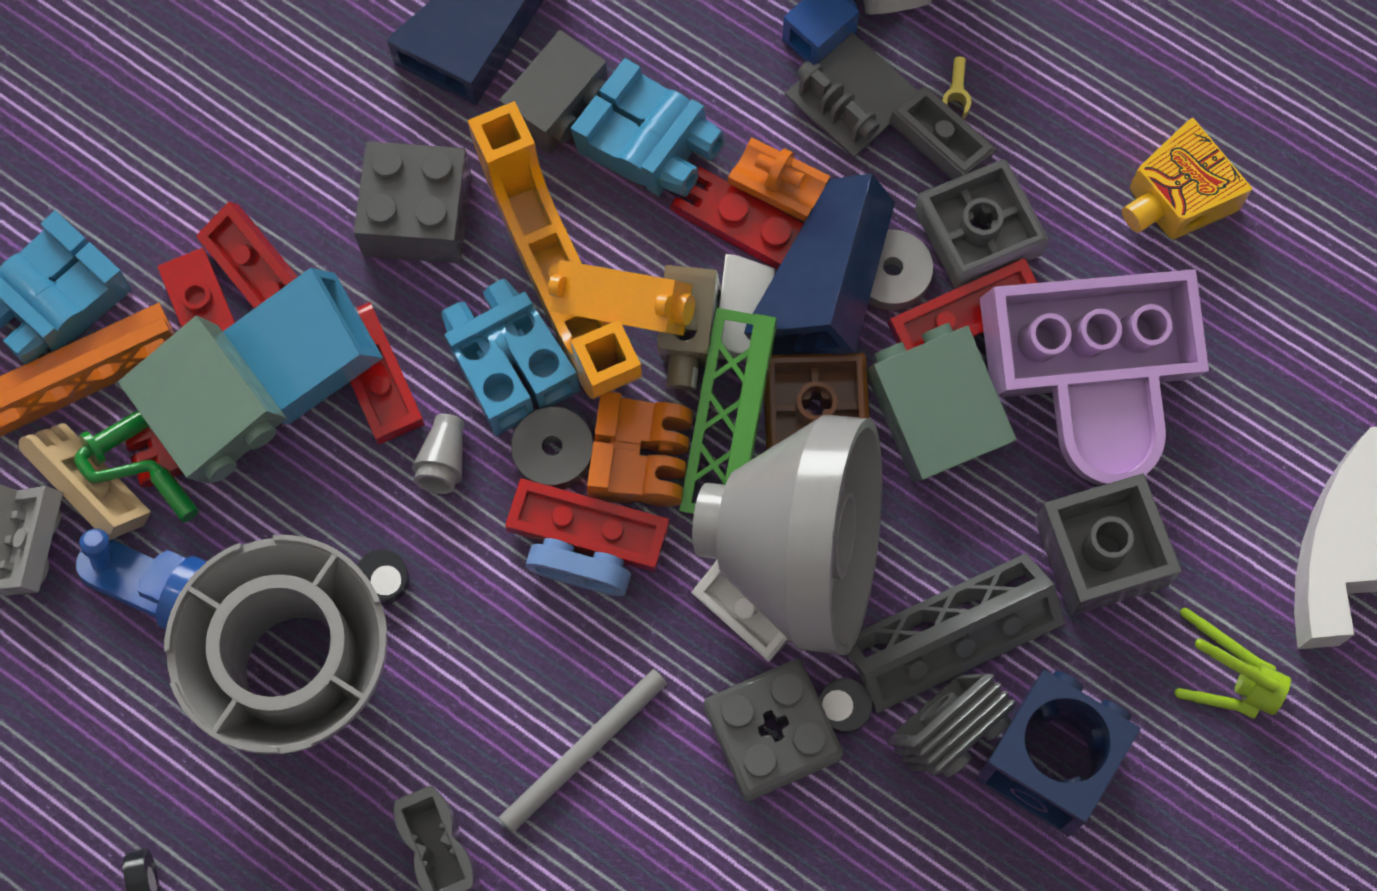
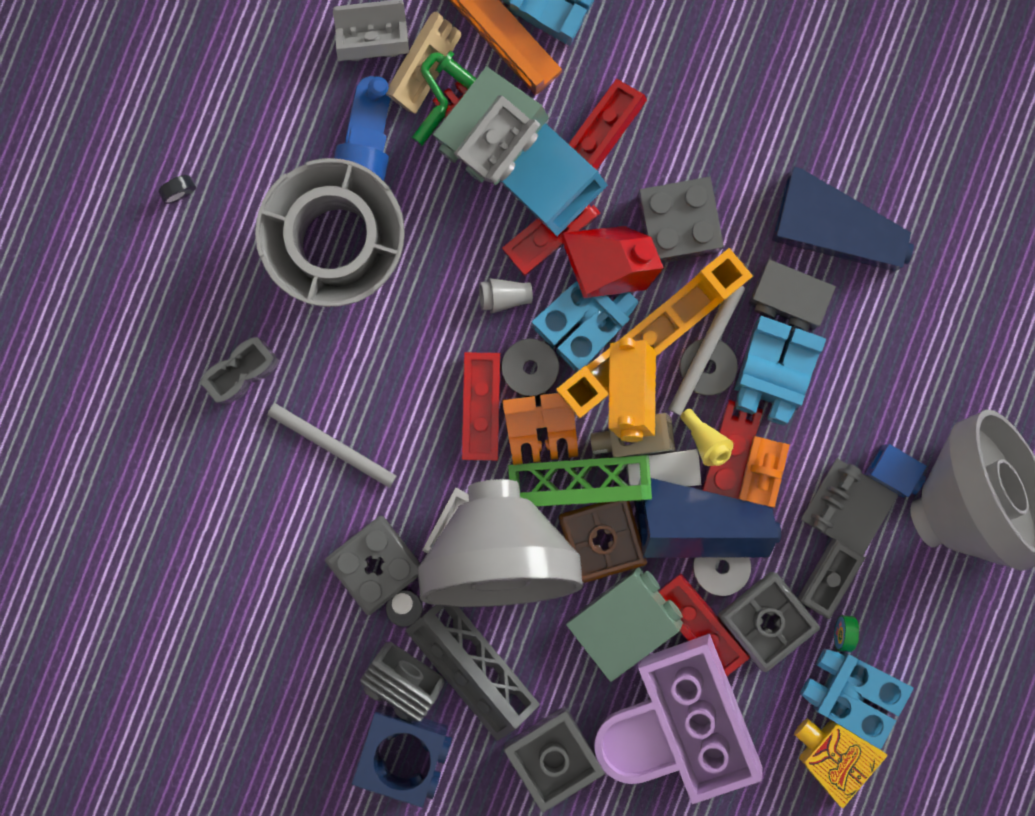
camera: 70 degrees right, 15 degrees up
red plate [157,247,235,331] -> none
black tile [357,550,409,605] -> none
medium blue plate [525,538,631,596] -> none
light yellow hand [942,57,971,119] -> none
none -> light grey bracket [454,95,541,183]
none -> red slope [560,226,663,298]
none -> light grey bar [668,286,745,416]
none -> dark grey piece [679,339,738,396]
none -> light yellow cone [680,409,733,466]
none -> dark azure hips [800,648,914,750]
none -> green tile [834,615,859,652]

